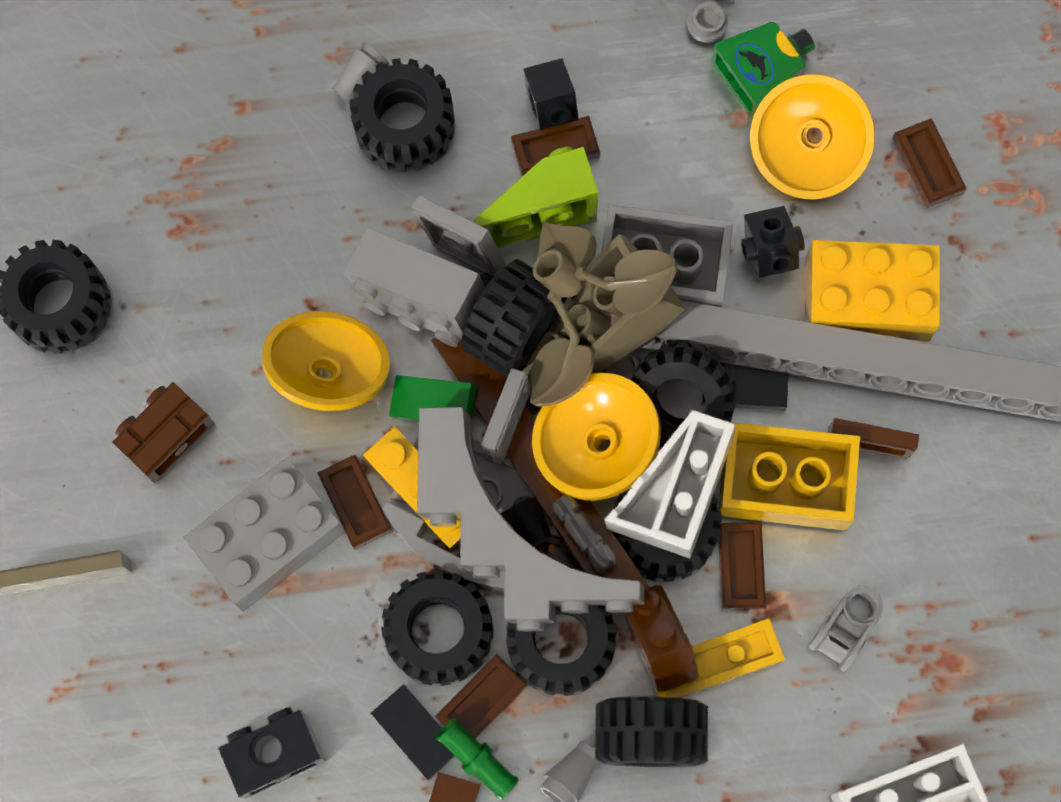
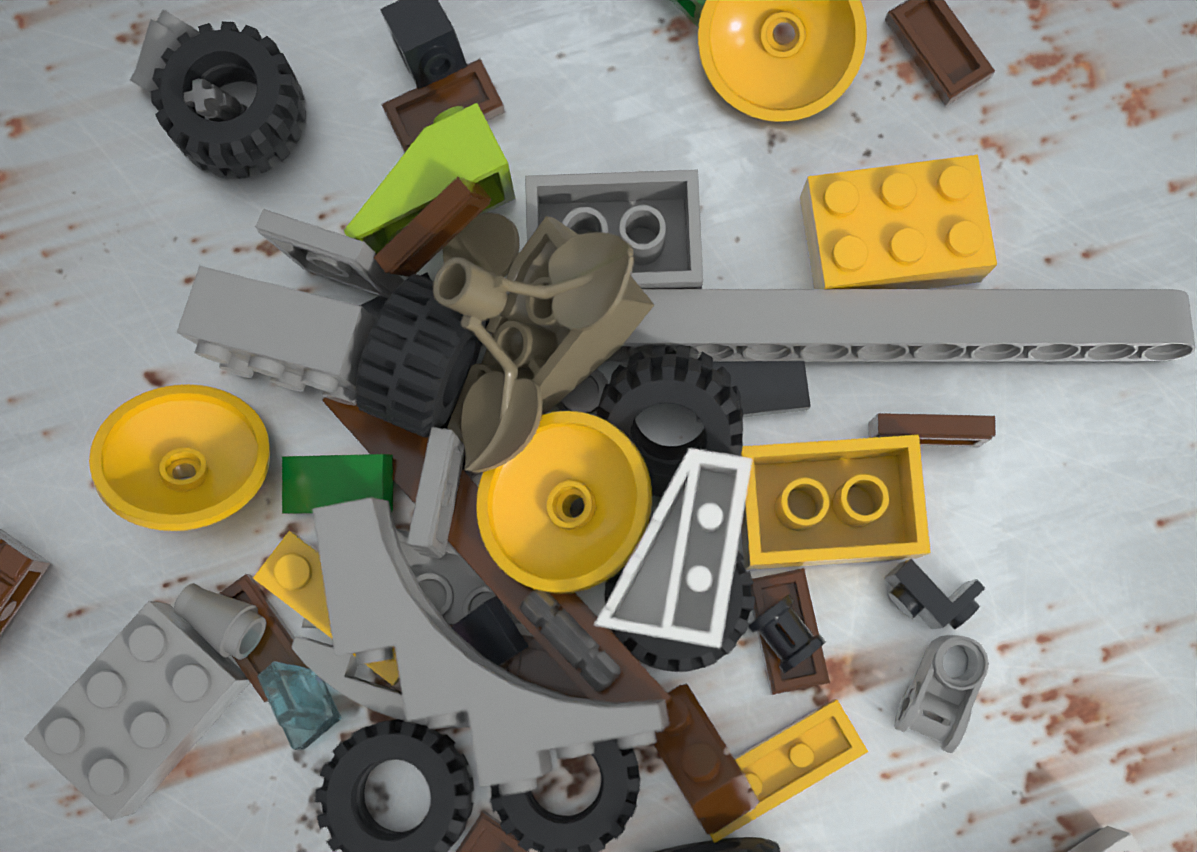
camera: 10 degrees left, 5 degrees up
black brick [741,206,805,278] -> none
none -> light grey cone [174,583,266,659]
none -> flat silver axle [184,79,248,122]
none -> clear light blue bracket [257,662,342,750]
none -> reddish brown tile [373,177,492,277]
none -> black bush [748,594,826,674]
none -> black bracket [884,559,985,629]

